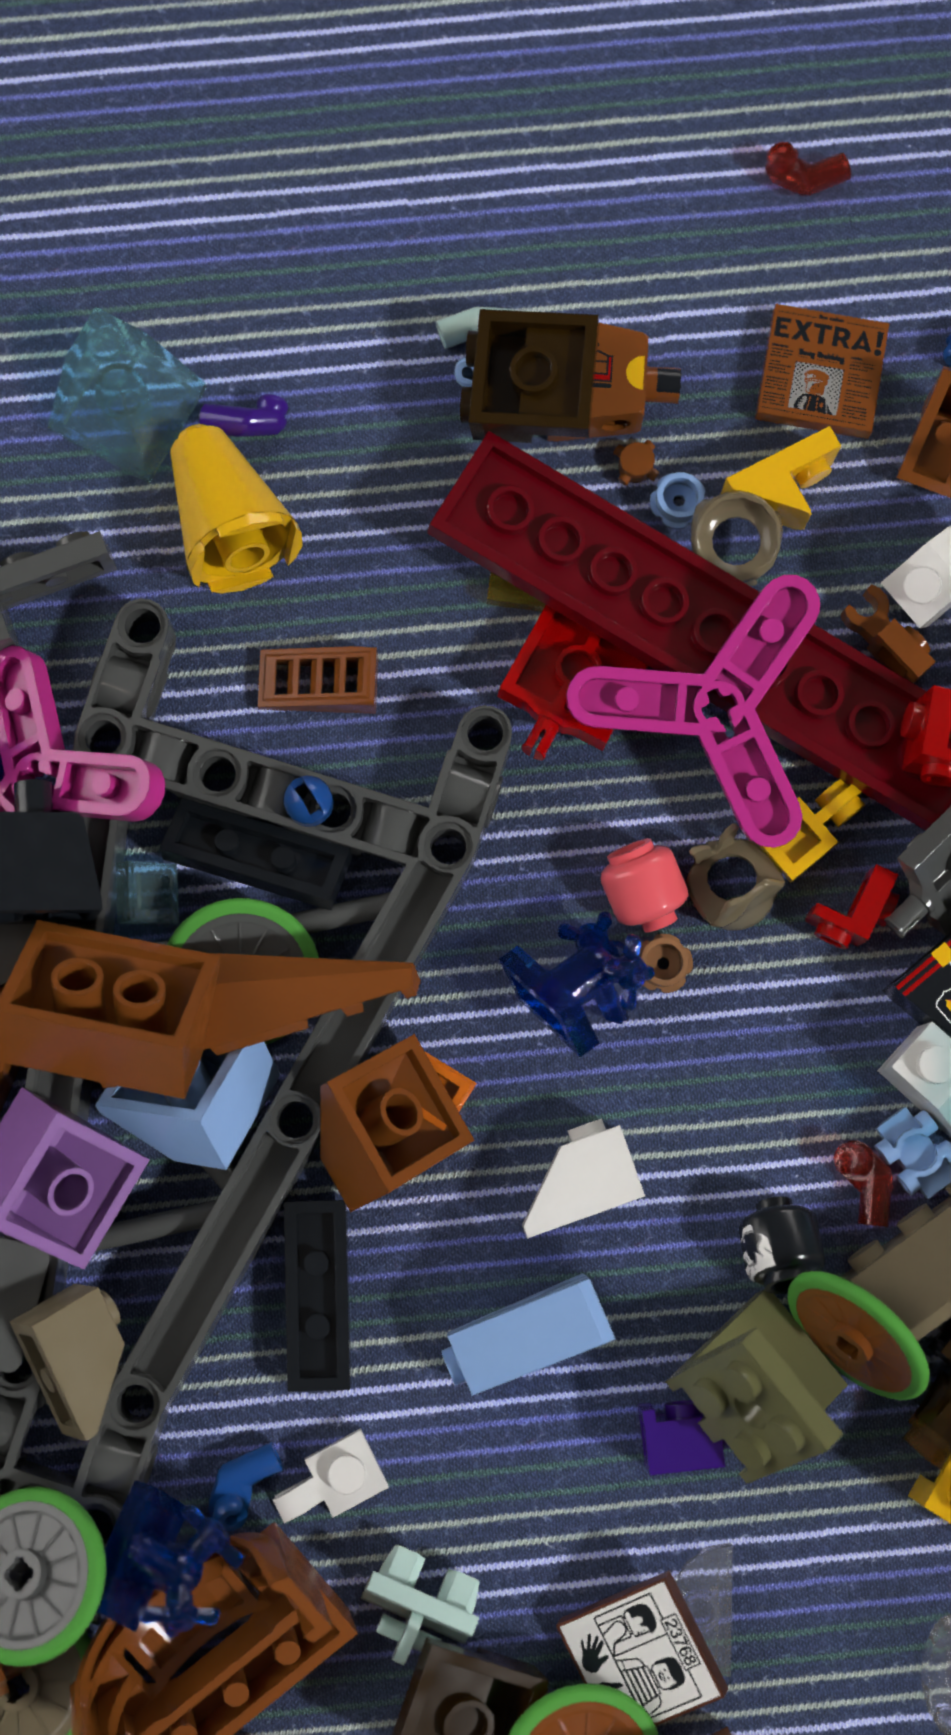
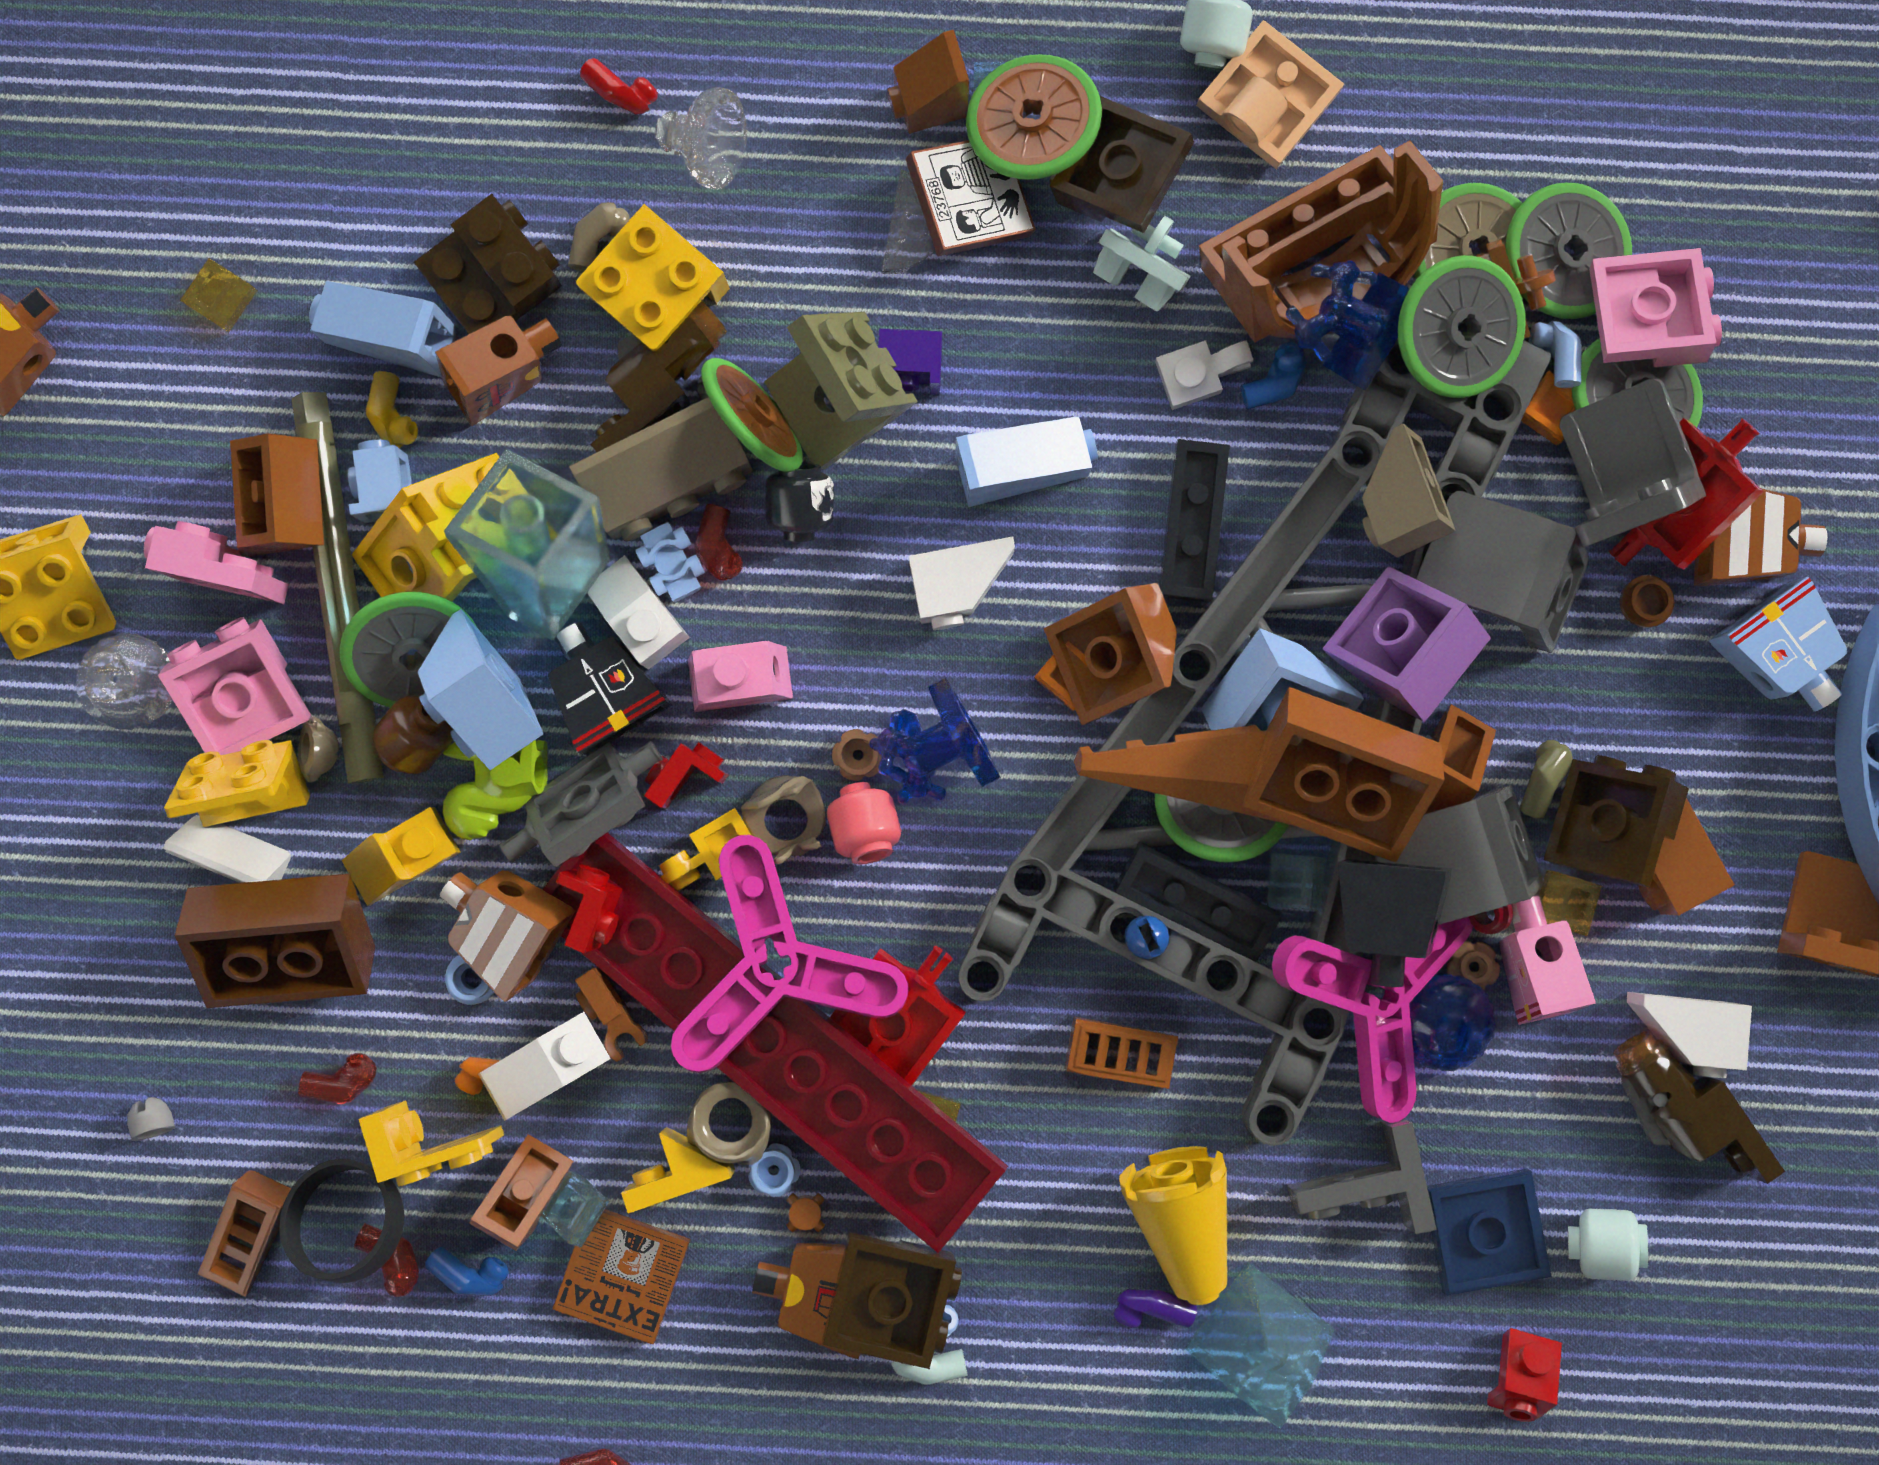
camera: 170 degrees left, 5 degrees up
none -> clear light blue tile [541,1171,609,1247]
none -> bright pink torso [688,641,793,712]

